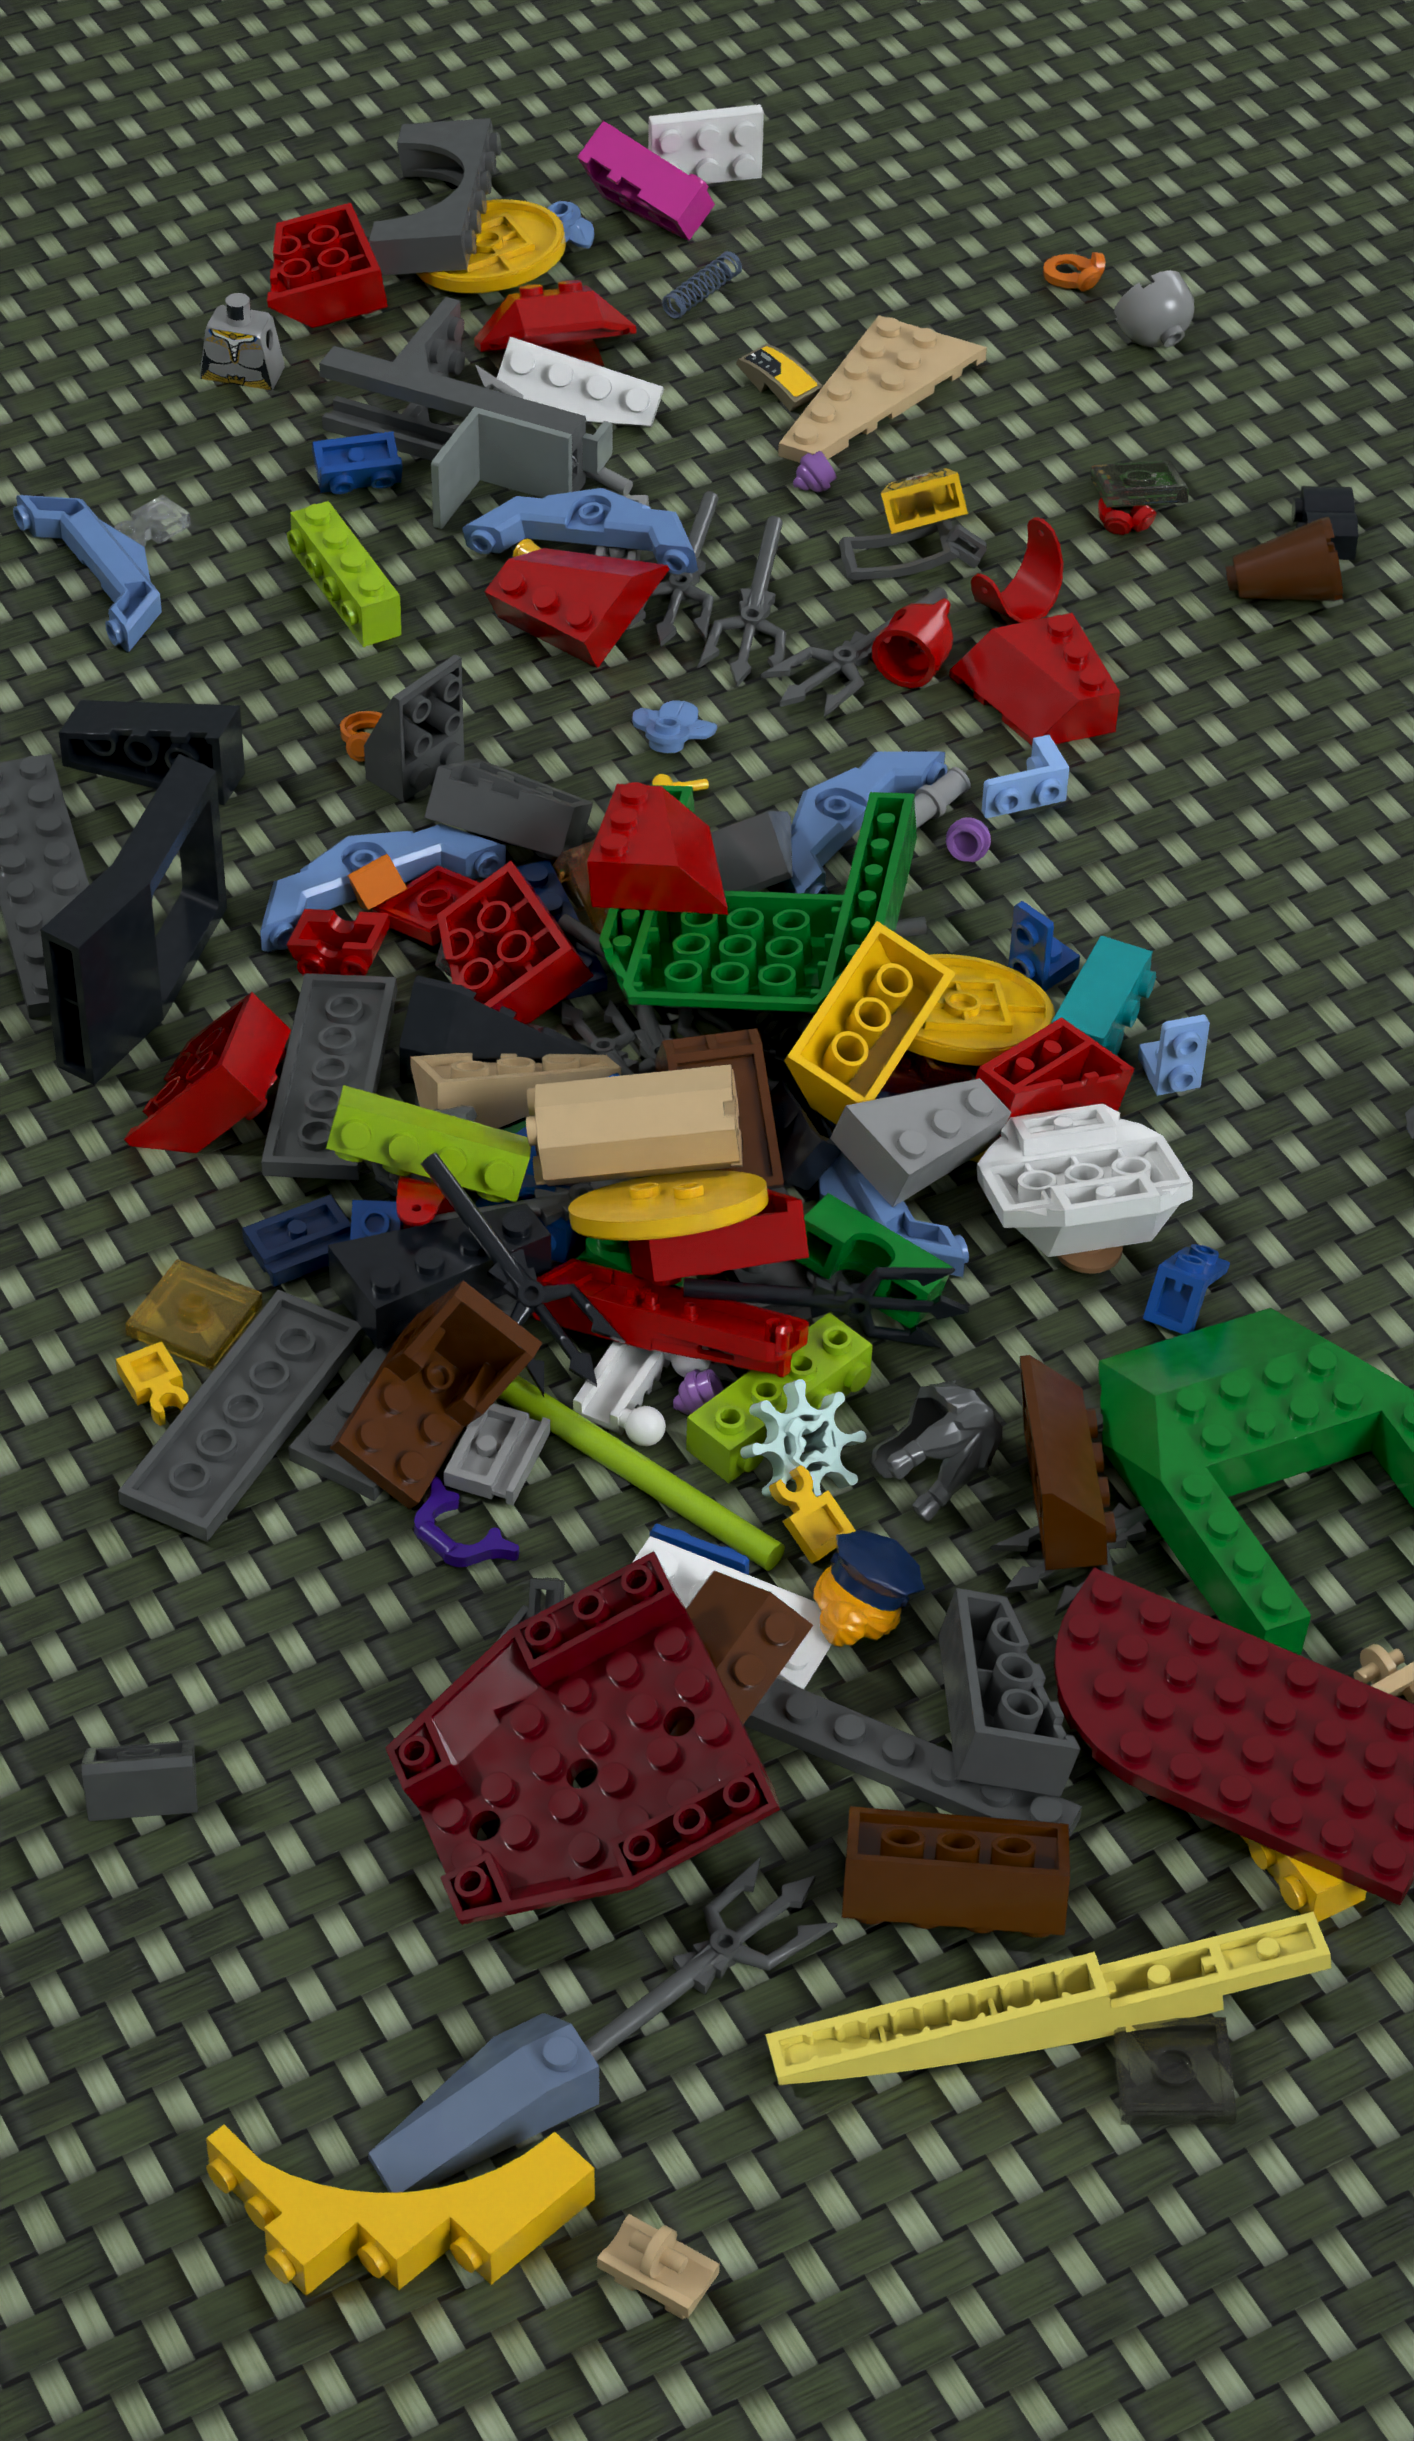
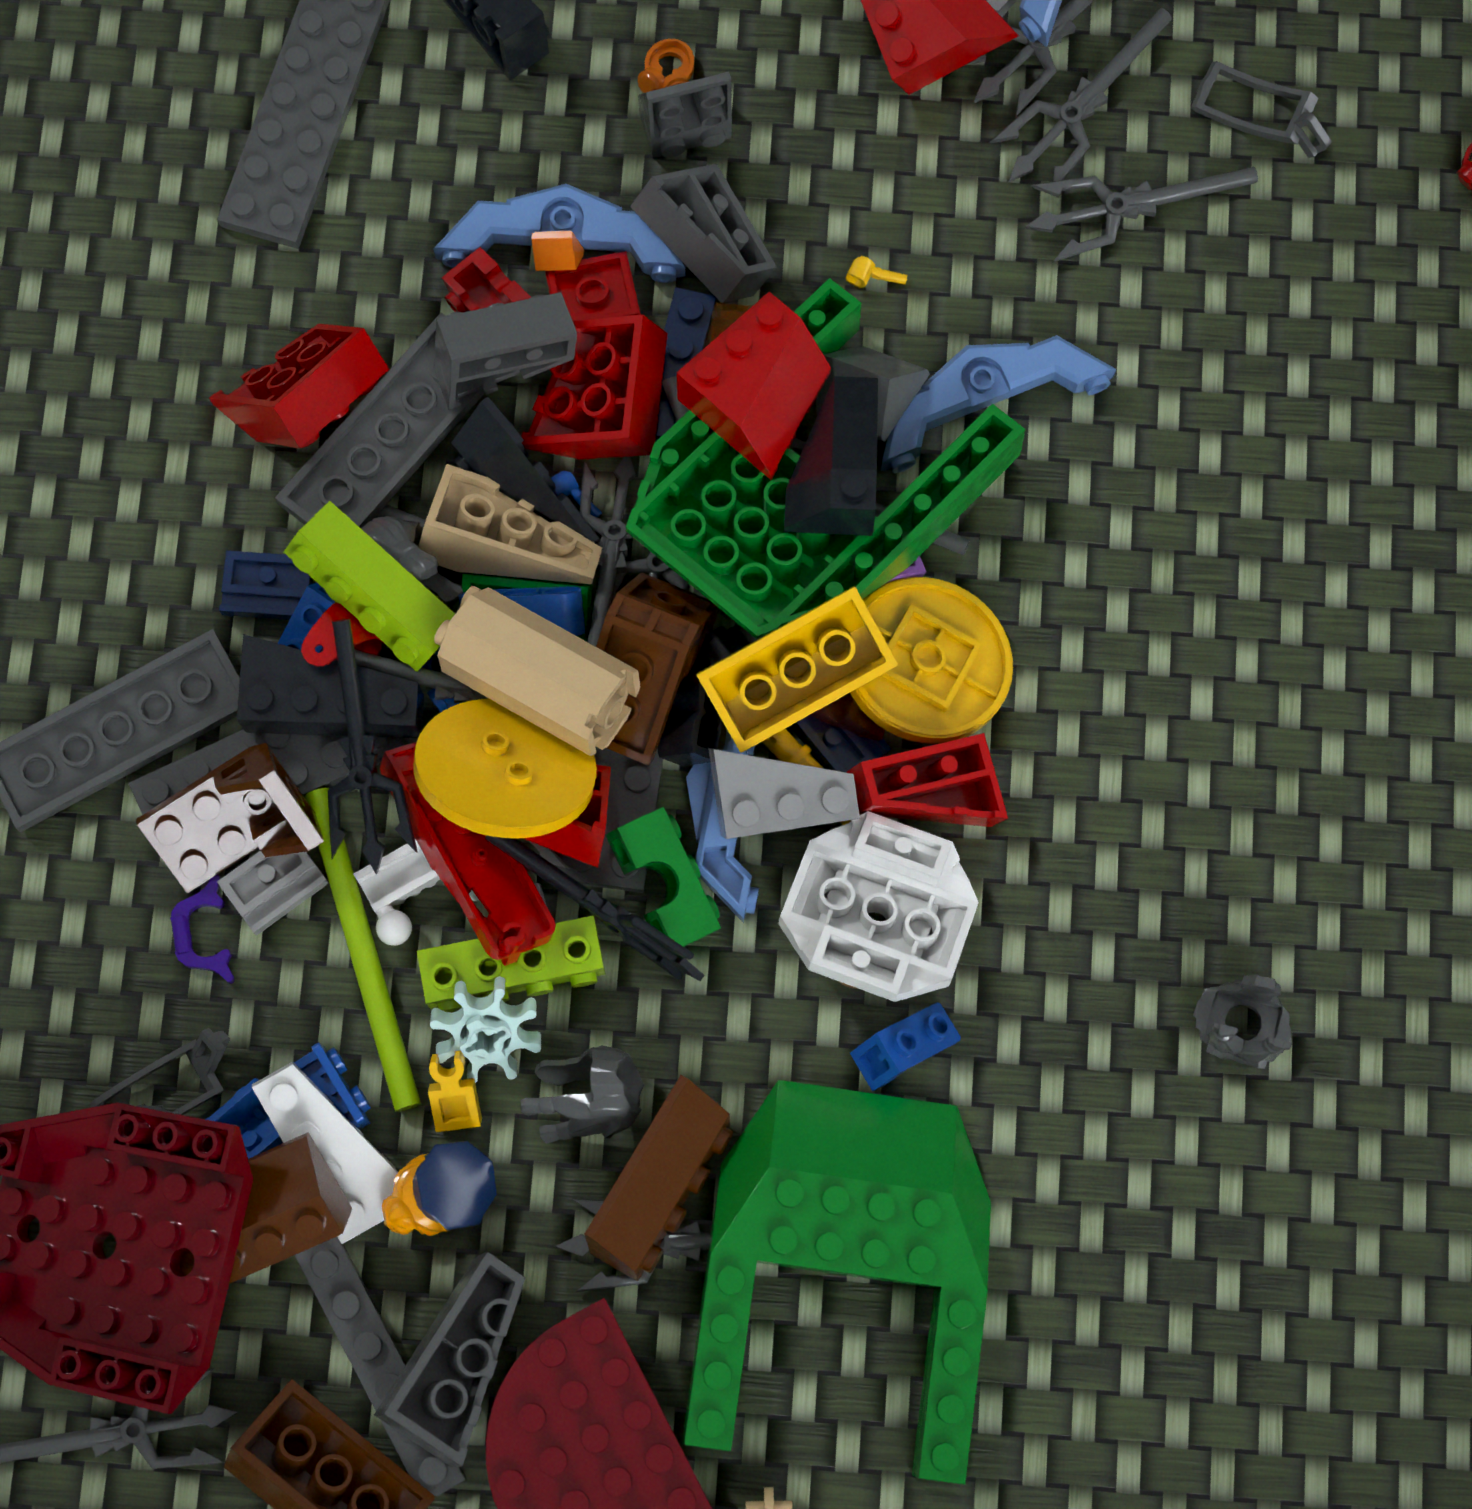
camera: 35 degrees right, 30 degrees up
black window [40,754,227,1085] -> none
yellow plate [116,1341,189,1426] -> none
clear yellow plate [125,1259,263,1370] -> none
medium blue plate [632,700,717,753] -> none
medium lavender plate [673,1369,724,1415] -> none
red piece [872,598,954,688] -> none
yellow torso [881,468,968,534] -> none
light grey pin [915,767,971,829] -> none
medium lavender plate [946,817,991,862] -> none
red wedge [949,613,1120,746] -> none
red piece [971,517,1064,623] -> none
light blue bracket [981,735,1069,818] -> none
blue bracket [1008,901,1080,991] -> none
teal brick [1051,935,1156,1056] -> none
light blue bracket [1138,1015,1210,1096] -> none
none -> dark grey wedge [434,292,577,410]
none -> black wedge [784,376,878,536]

